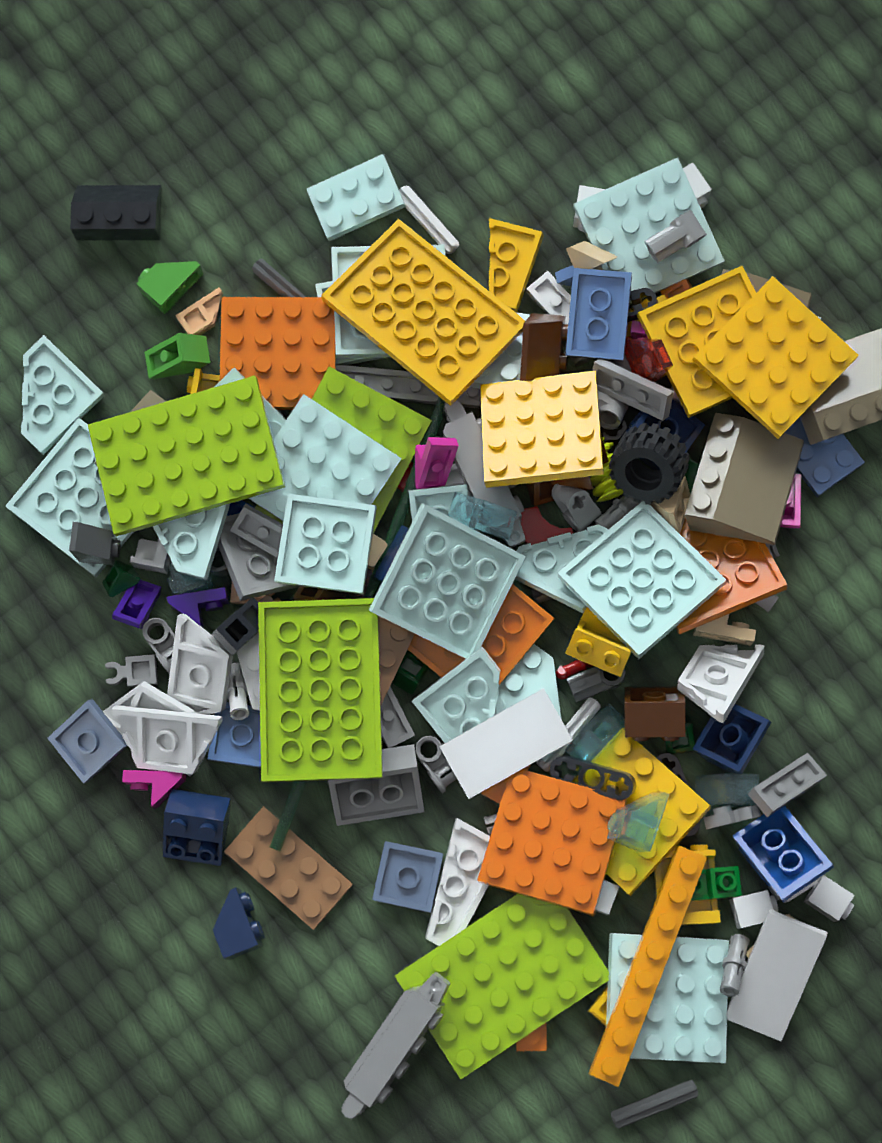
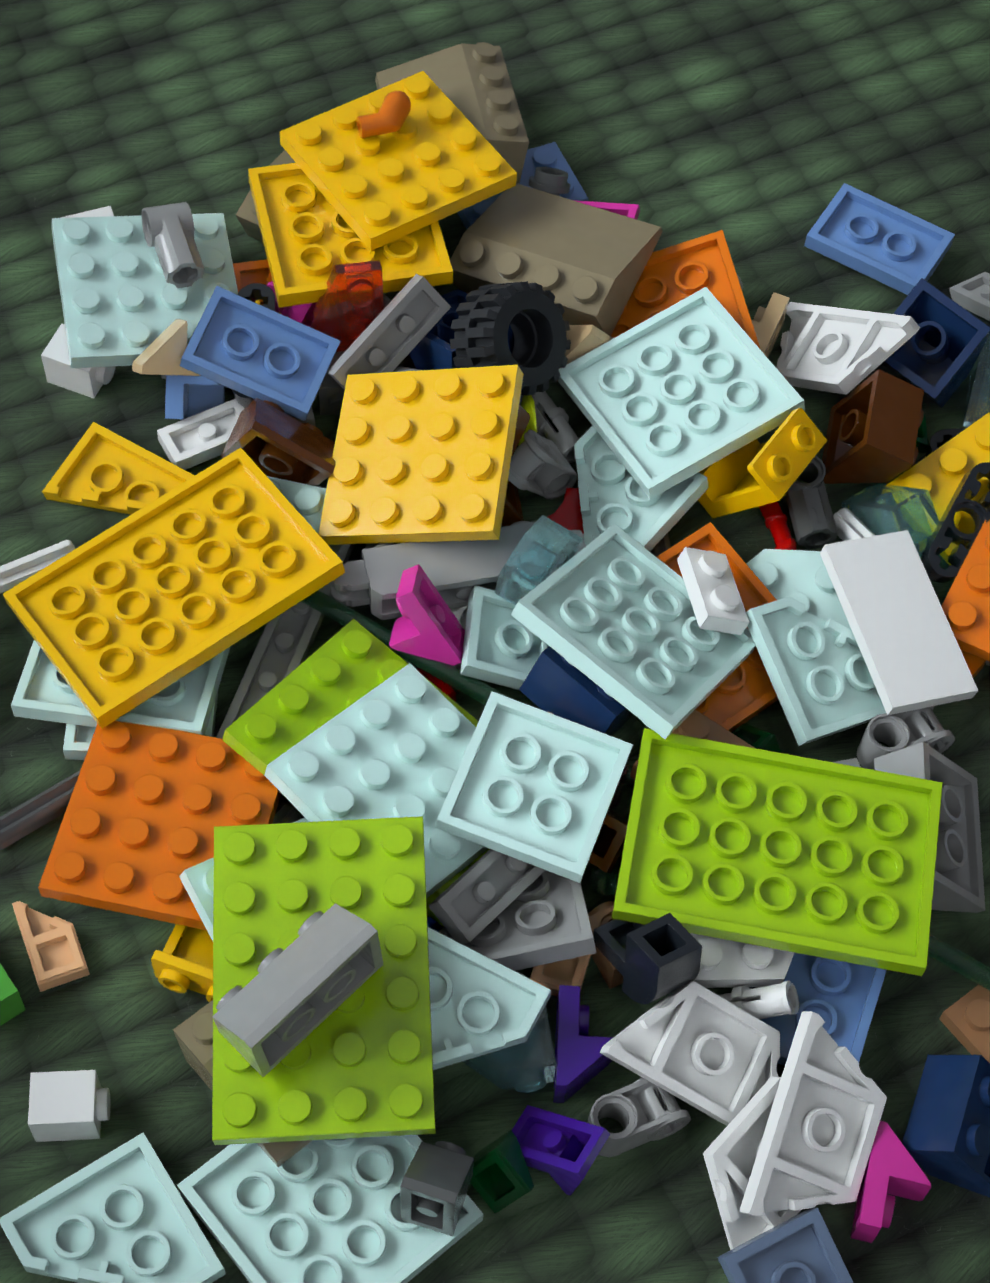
camera: 85 degrees left, 20 degrees down
light grey plate [105,654,158,688] -> none
white panel [130,539,171,574] -> none
bright green slope [145,333,210,379] -> none
none -> white brick [28,1070,111,1142]
none -> light grey slope [212,903,383,1077]
none -> orange arm [356,91,411,138]
none -> dark grey plate [528,167,570,196]
none -> white plate [677,547,750,635]
none -> medium blue plate [804,183,955,295]

